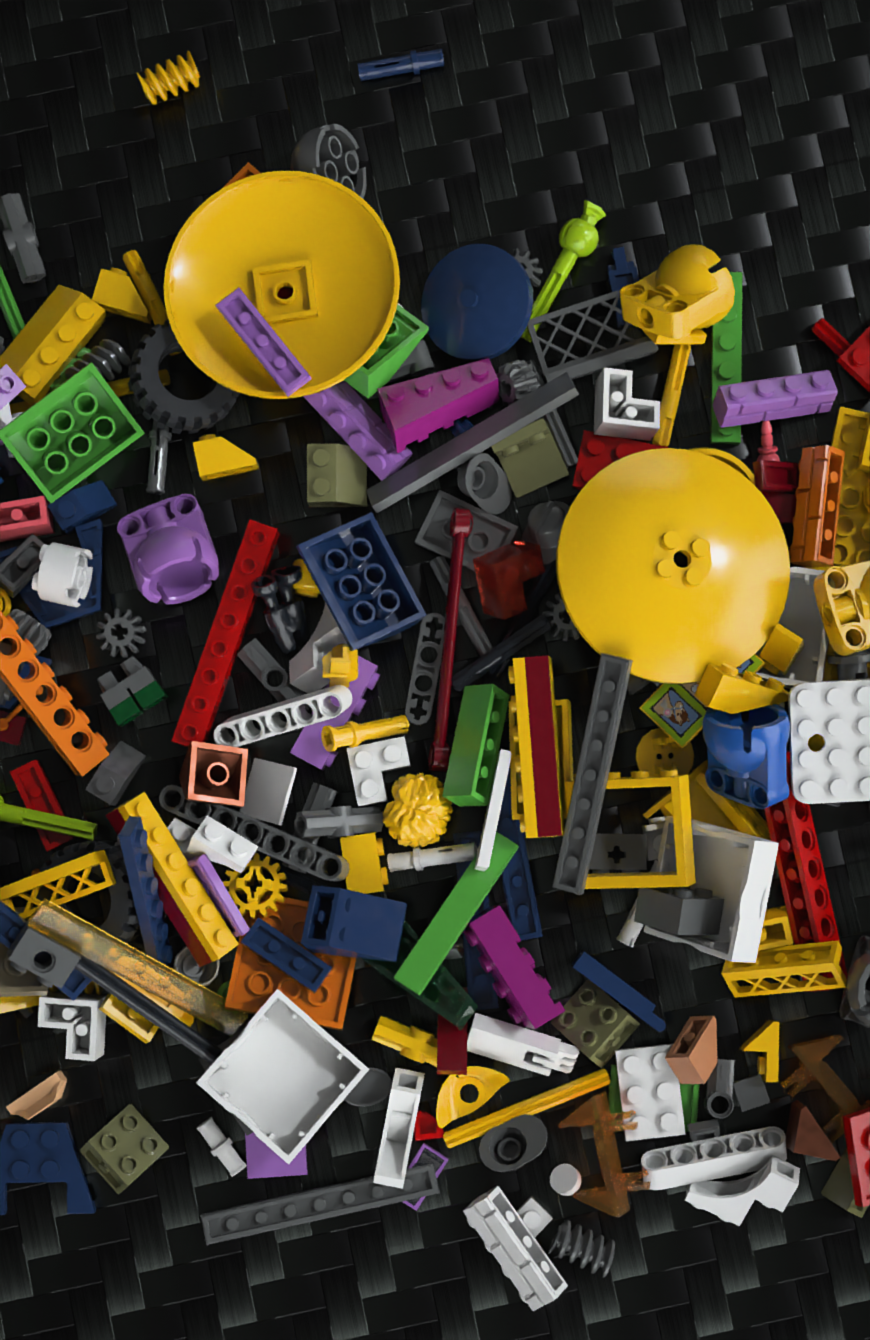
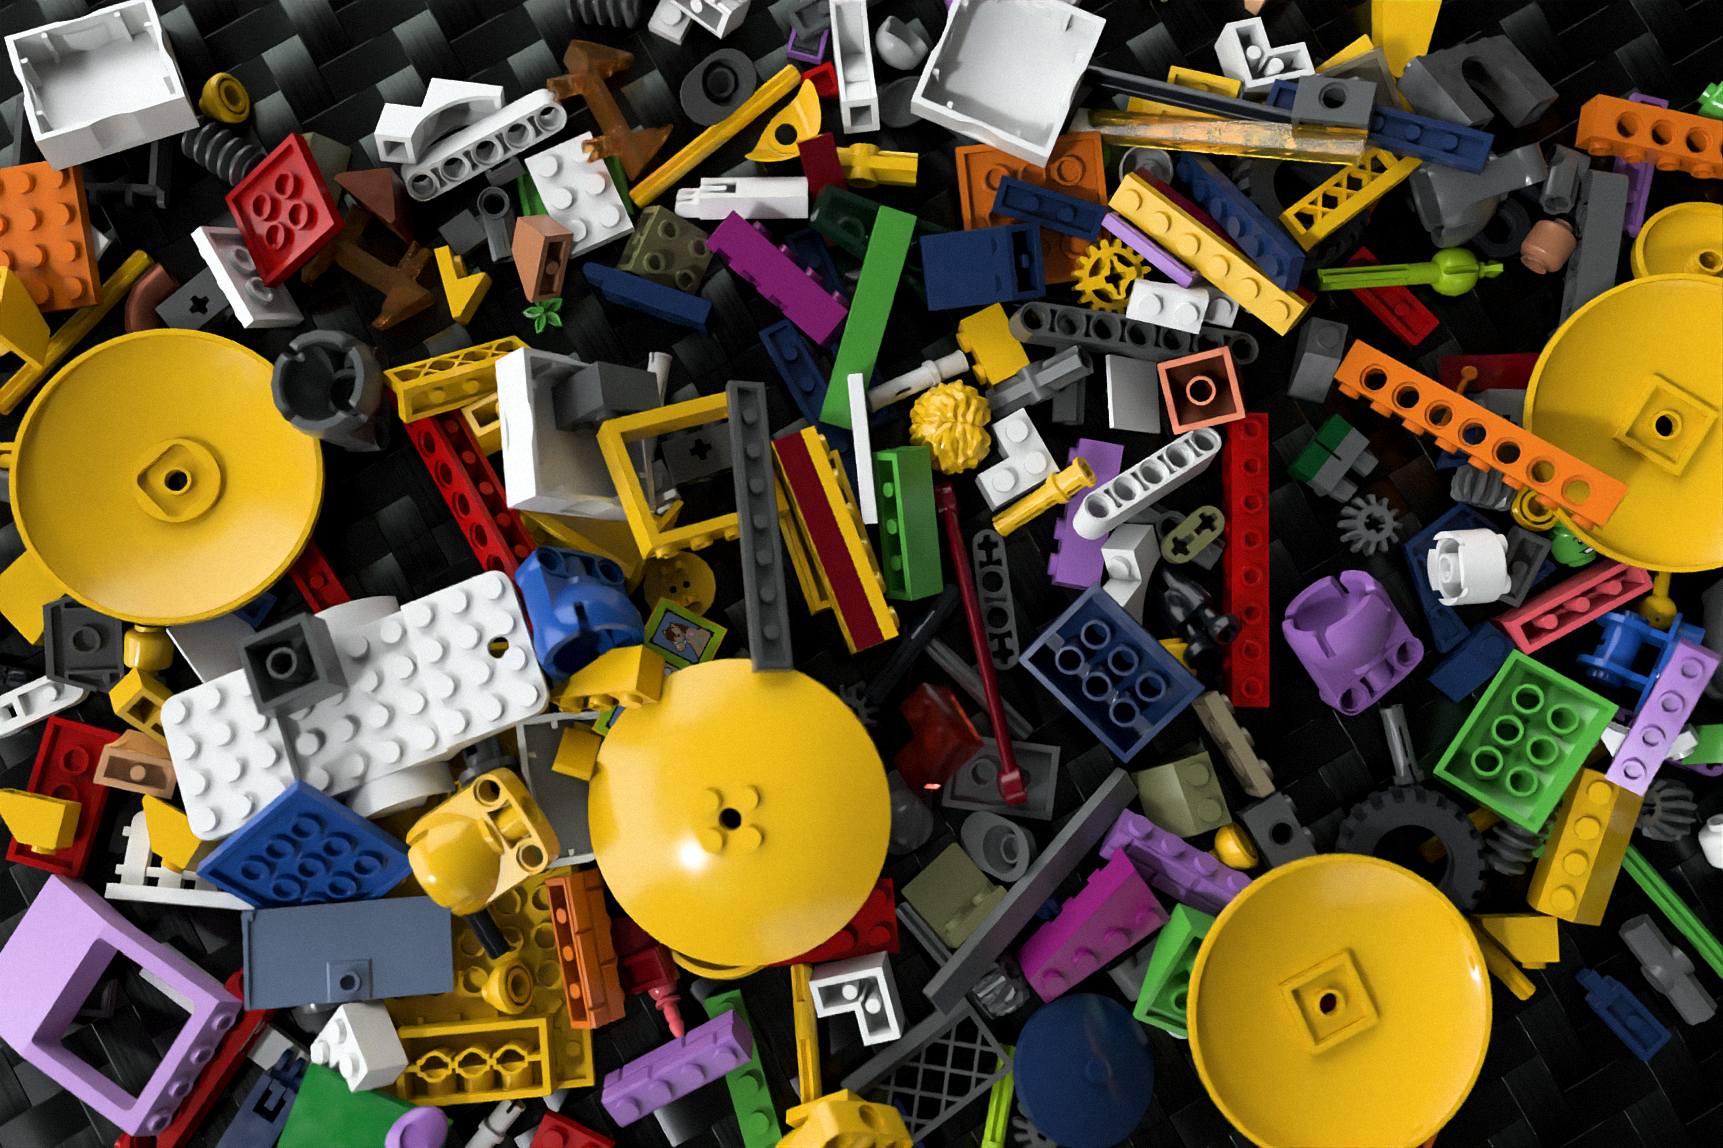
camera: 155 degrees right, 0 degrees up
yellow slope [193,434,259,481] -> none
medium lavender tile [215,287,311,397] -> none
yellow piece [322,643,358,687] -> none
white tile [550,1164,581,1196] -> none
none -> bright green plant [522,298,564,335]
none -> light grey hair [875,16,928,70]
none -> olive beam [1160,506,1225,564]
none -> dark tan plate [1191,691,1276,797]
none -> yellow brick [1208,822,1259,870]
none -> dark grey brick [1234,791,1318,872]
none -> dark blue hinge [1574,966,1672,1063]

